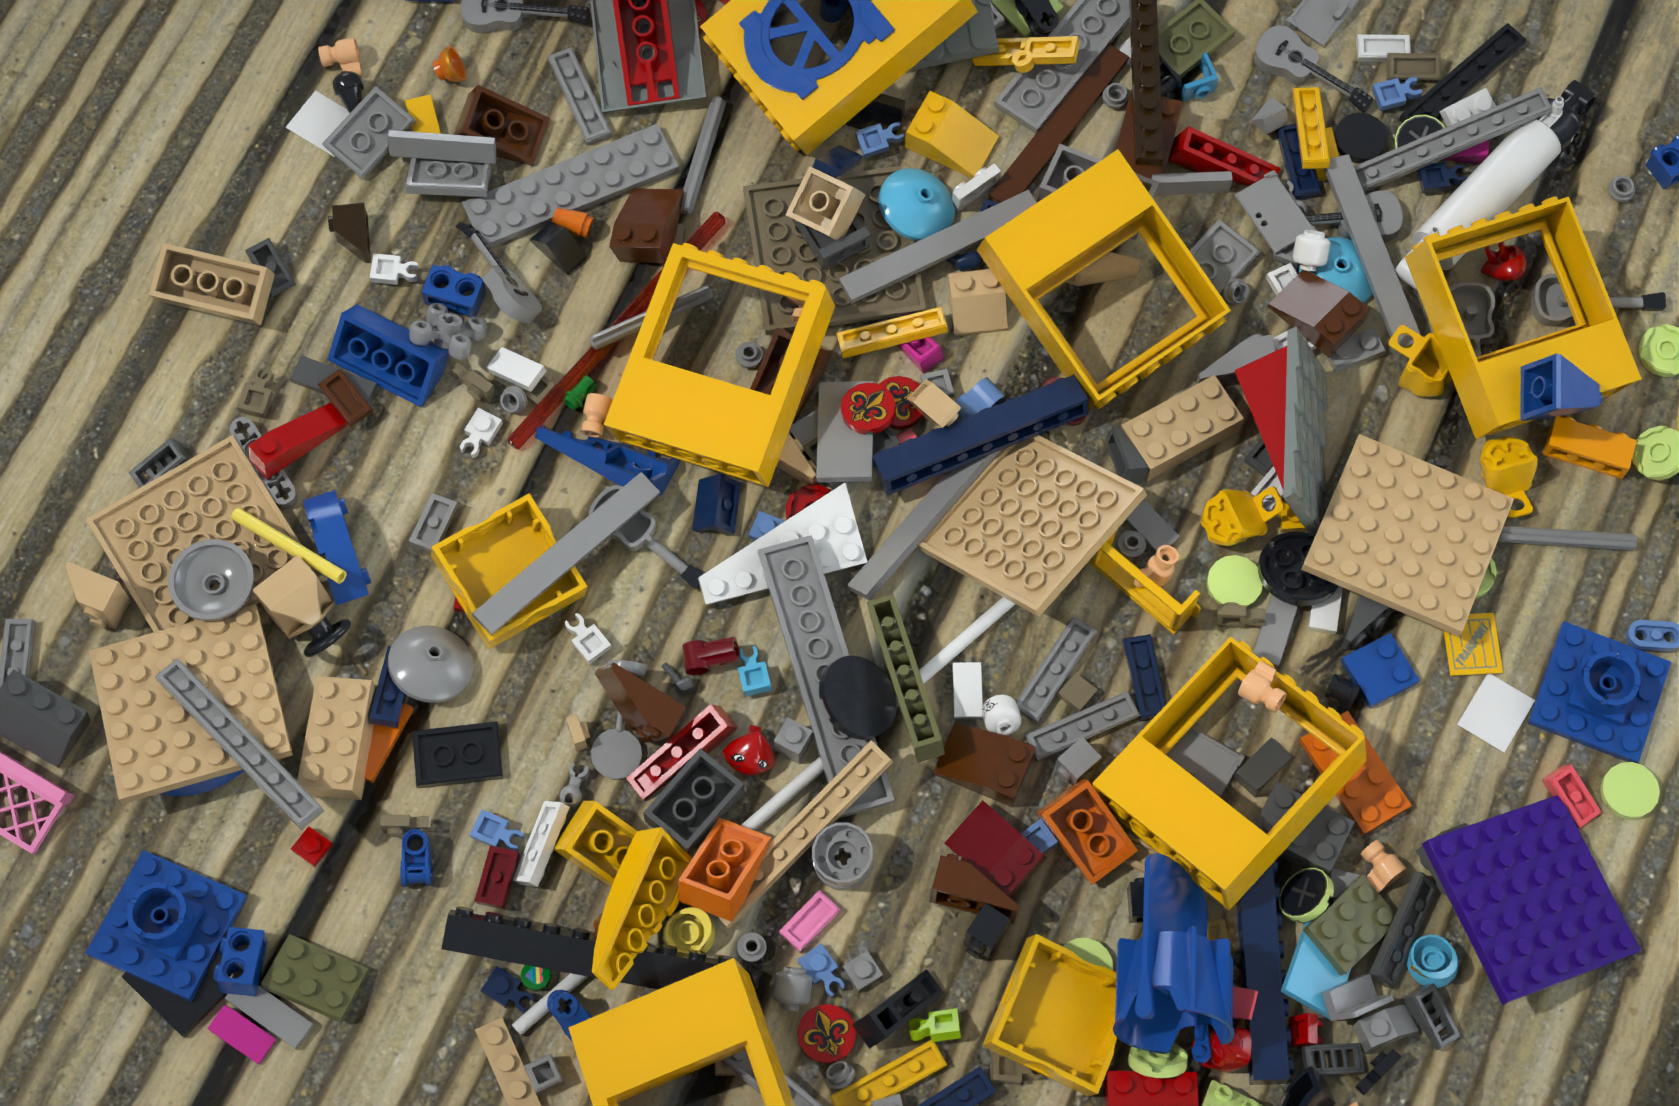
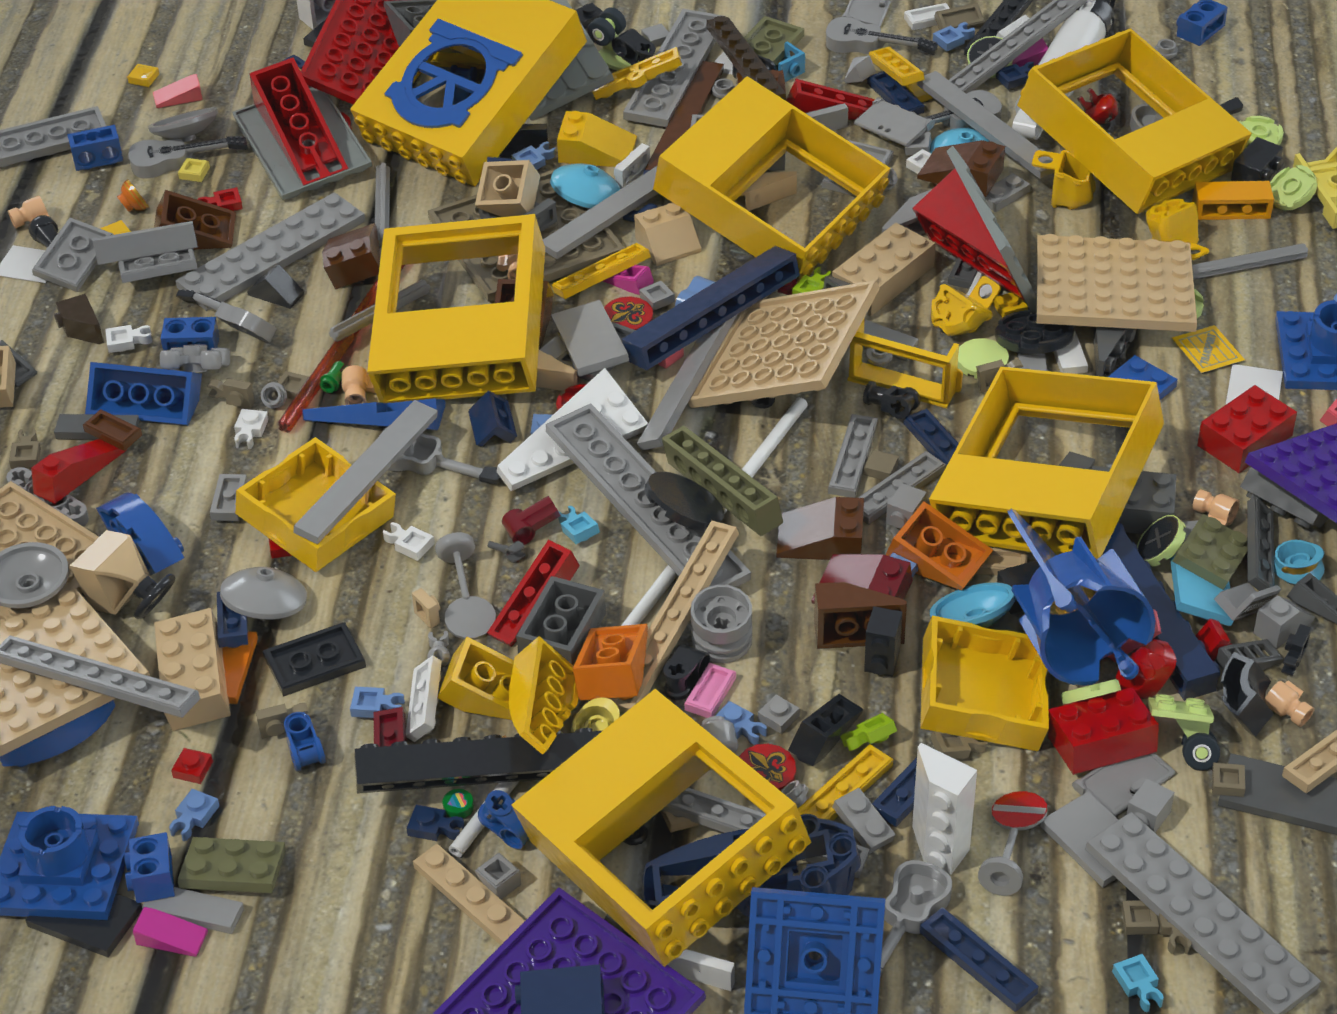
camera: 15 degrees left, 25 degrees down
light yellow piece [231,507,347,584] -> none
white tile [486,347,546,392] -> none
light grey tile [547,47,612,146] -> none
orange cone [552,207,594,238] -> none
reddish brown slope [595,662,686,743] -> none
red piece [723,725,775,776] -> none
light grey brick [774,717,813,764] -> none
red tile [840,382,896,434] -> none
tan slope [907,379,961,428] -> none
white tile [952,662,983,720] -> none
white head [982,694,1021,736] -> none
light nougat piece [1133,545,1179,587] -> none
light nougat piece [1238,661,1287,713] -> none
white head [1292,230,1330,271] -> none
orange plate [1299,711,1412,836] -> none
black tile [1334,112,1388,163] -> none
blue slope [1520,353,1602,421] -> none
none -> medium blue plate [169,789,219,841]
none -> light yellow tile [178,158,210,182]
none -> red plate [197,187,243,211]
none -> black piece [663,644,710,700]
none -> lime plate [792,267,831,294]
none -> black connector [863,381,921,419]
none -> medium azure dish [930,583,1016,628]
none -> red brick [1197,385,1297,473]
none -> black brick [1231,137,1284,181]

